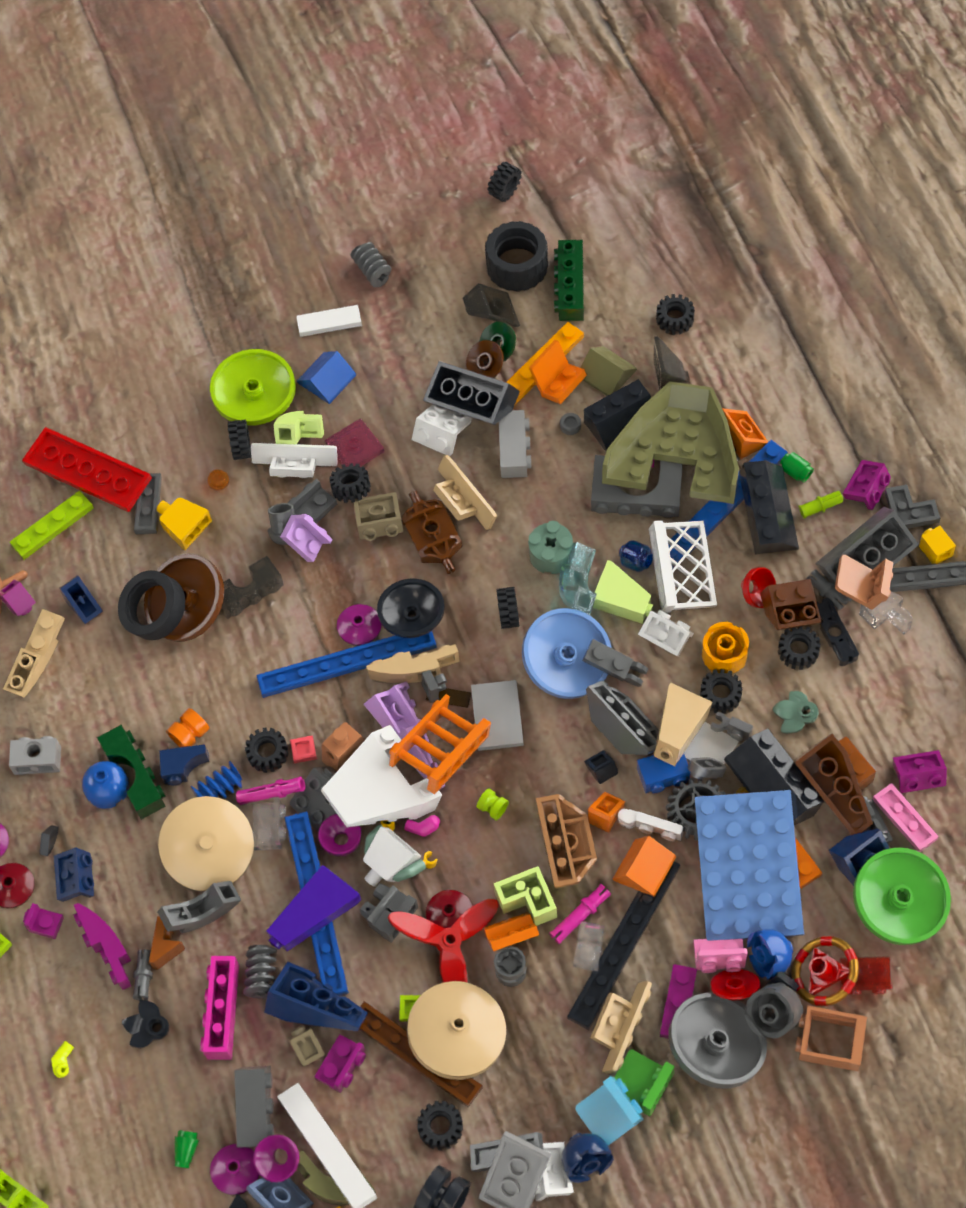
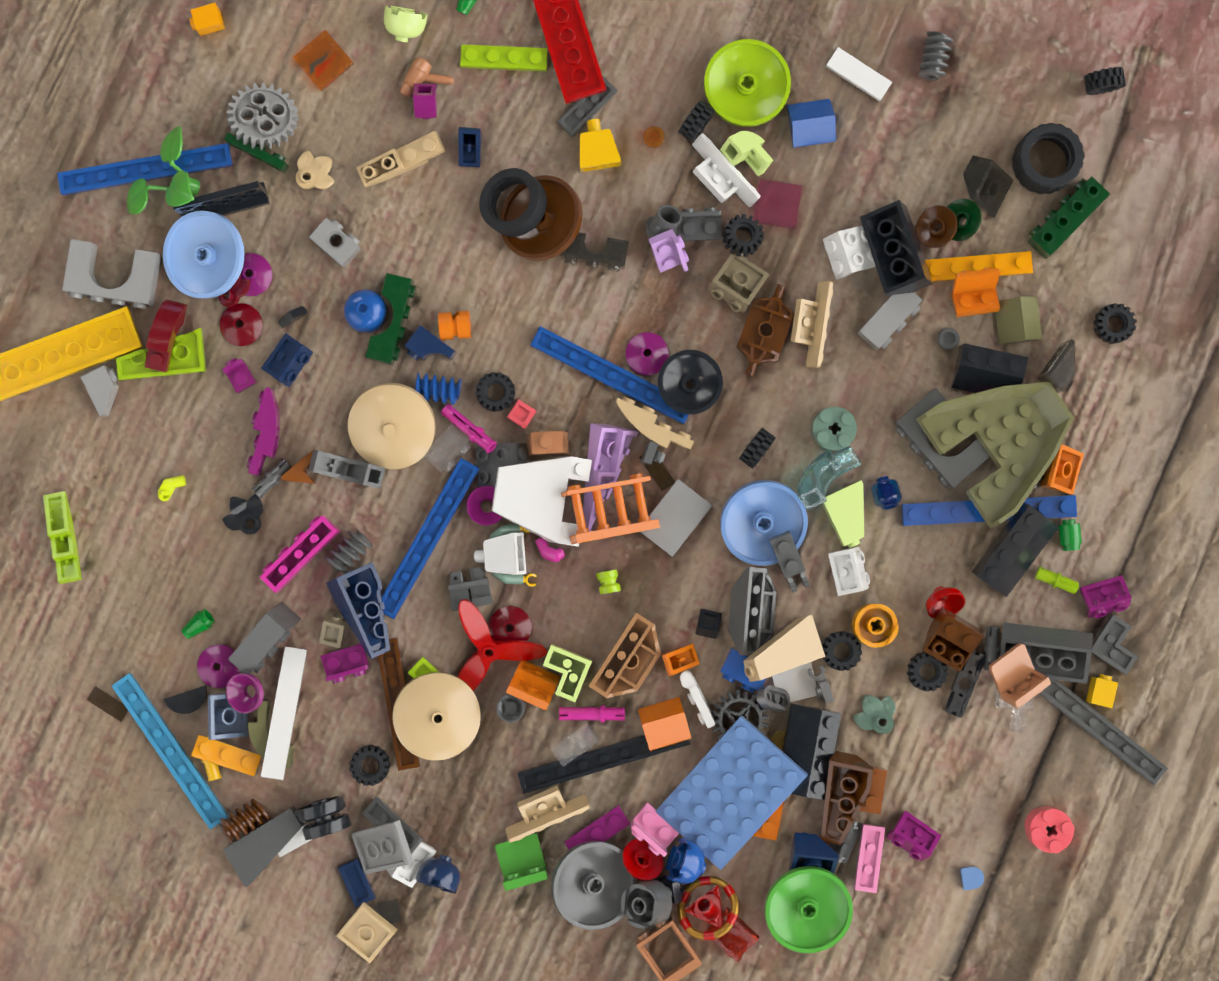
camera: 35 degrees right, 25 degrees up
dark purple slope [266,865,361,952] -> none
medium azure bracket [575,1076,644,1146] -> none
white fence [649,521,717,613] -> none

